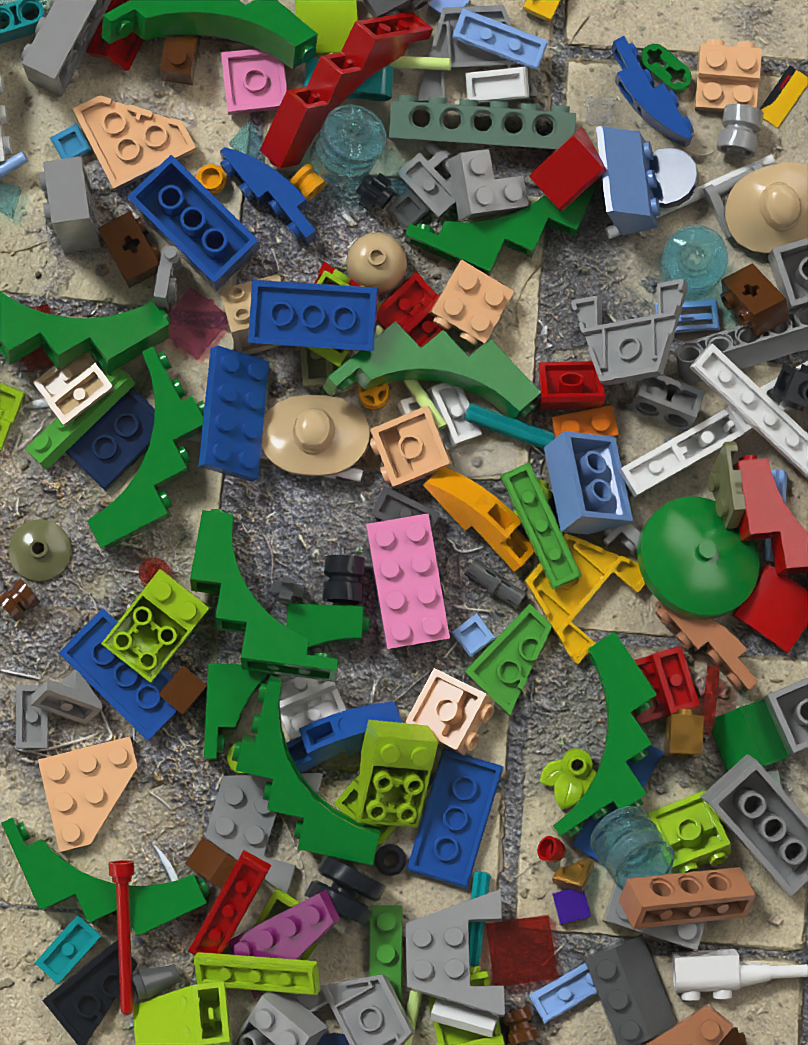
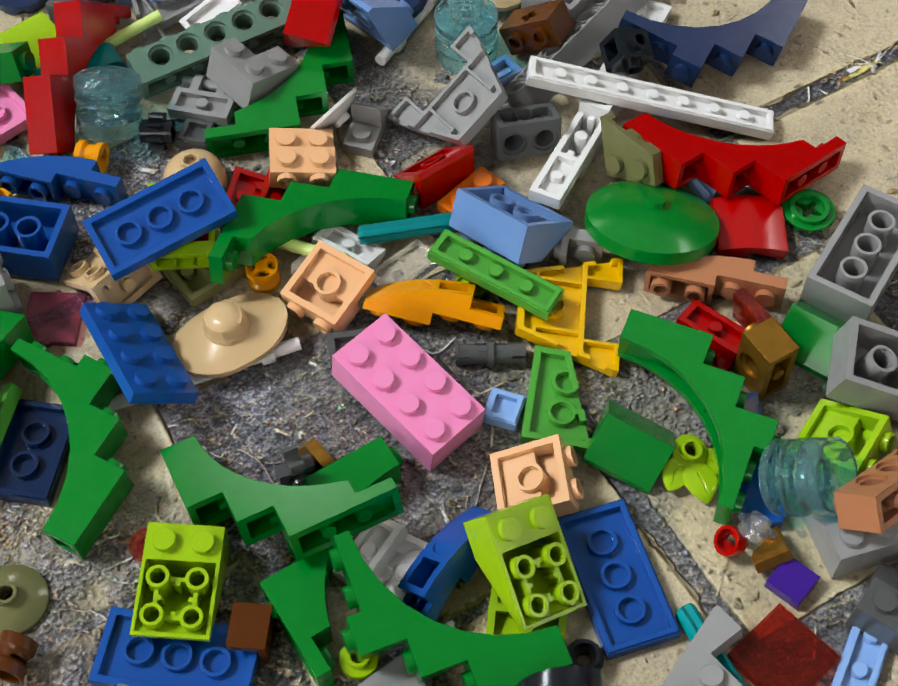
camera: 30 degrees left, 25 degrees down
black wheel [323,555,365,604] -> none
none -> pearl gold tile [298,438,335,472]
none -> white dish [309,87,357,129]
none -> light grey slope [342,103,392,159]
none -> green slope [581,399,675,494]
none -> clear plate [736,510,777,545]

